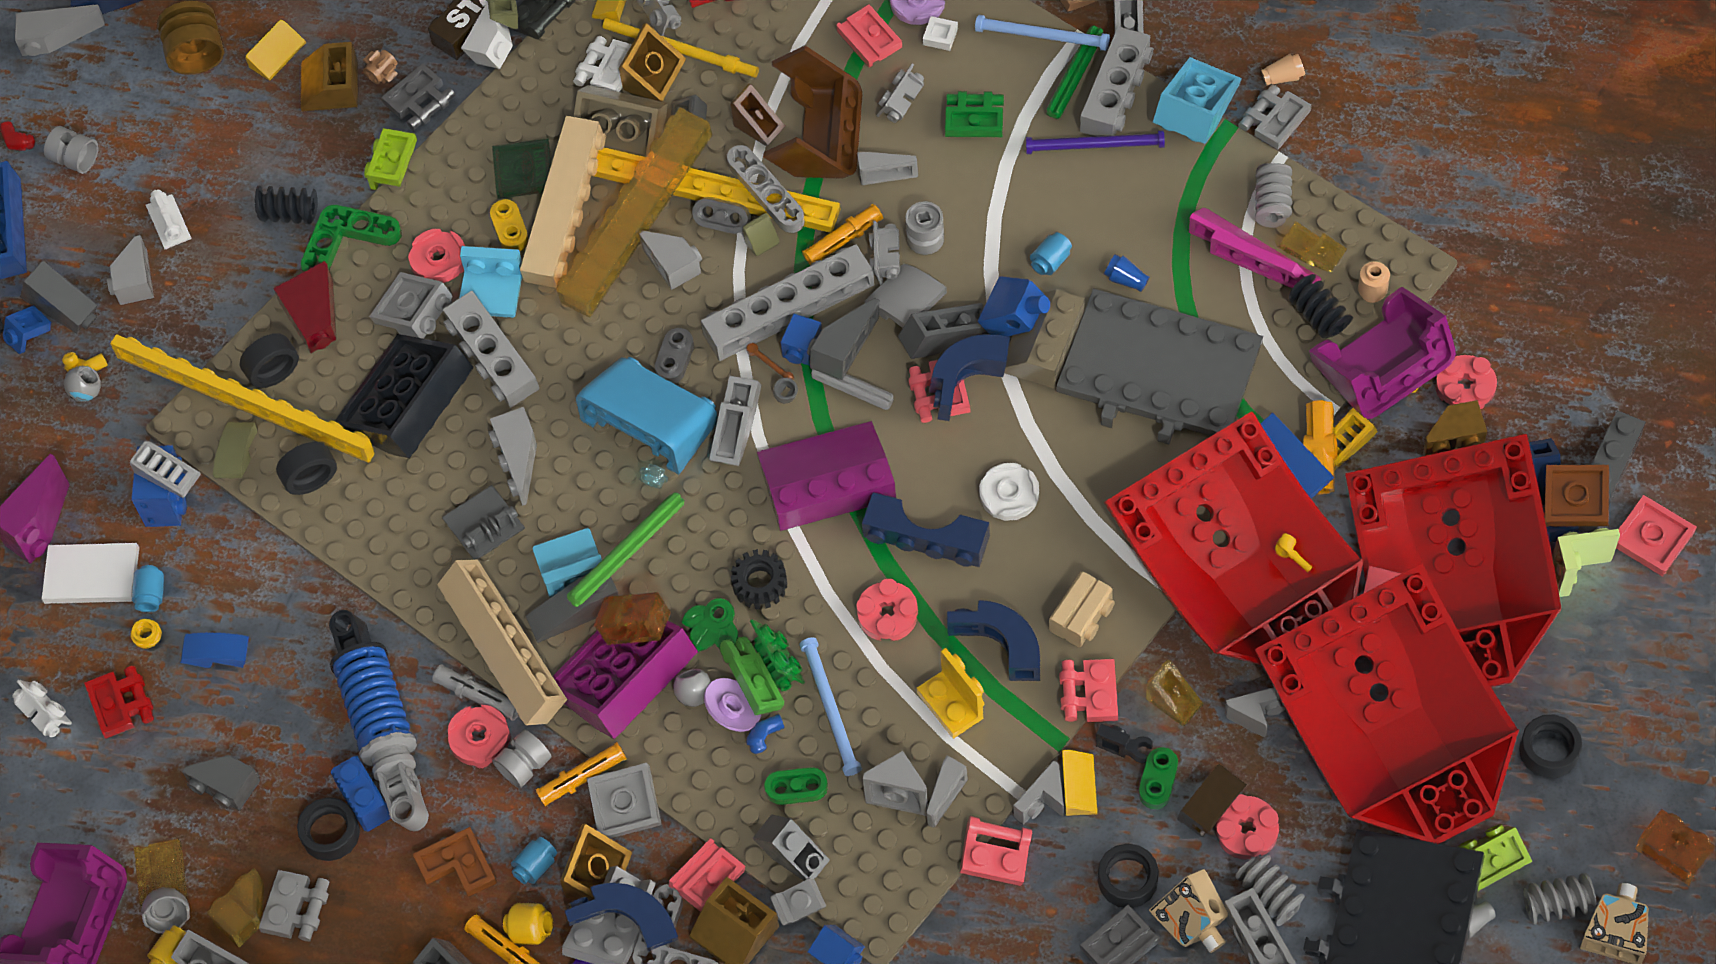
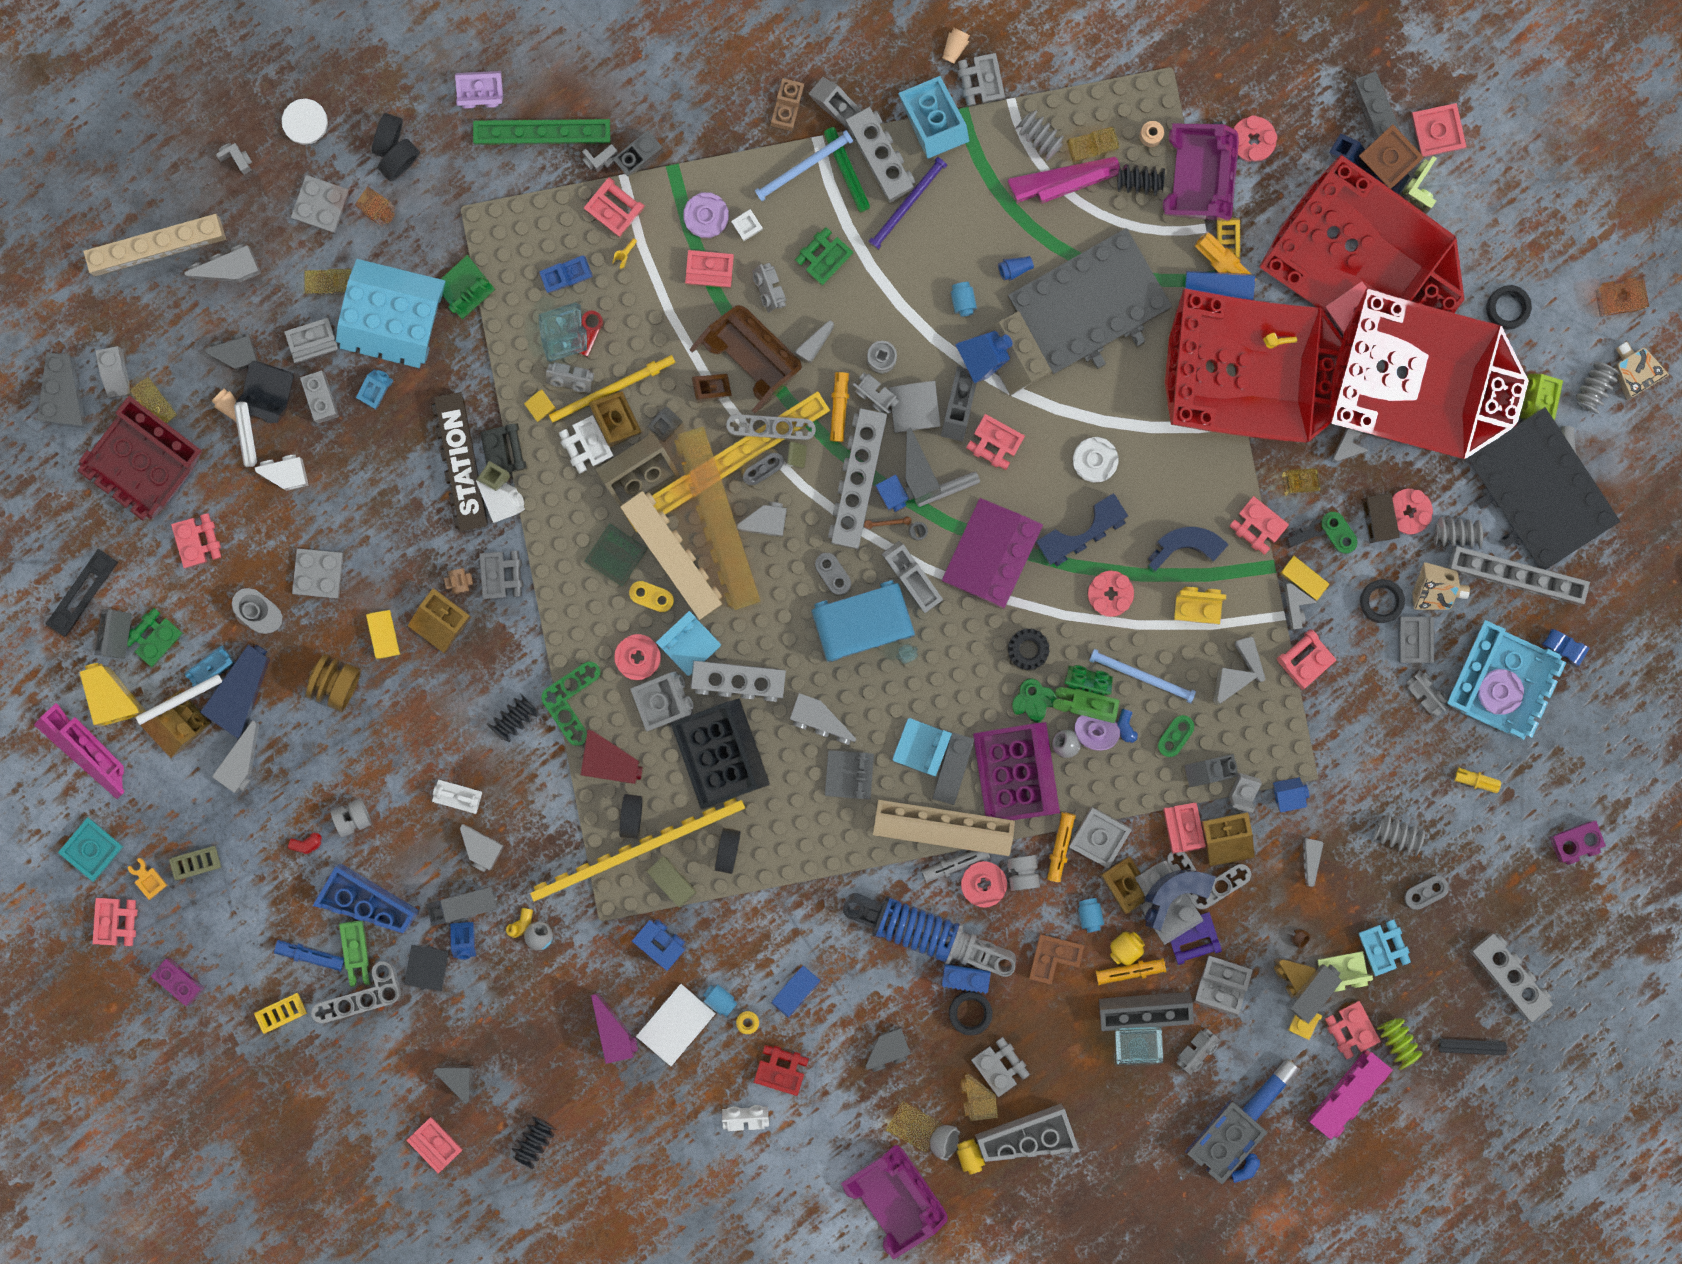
camera: 60 degrees left, 25 degrees up
light grey slope [130,440,200,498] -> none
lime bracket [364,128,417,190] -> none
bright green axle [567,492,685,607] -> none
clear orange brick [594,592,671,645] -> none
dark blue arch [929,334,1010,421] -> none
tan brick [1049,572,1115,647] -> none
pearl gold slope [1423,400,1487,456] -> none

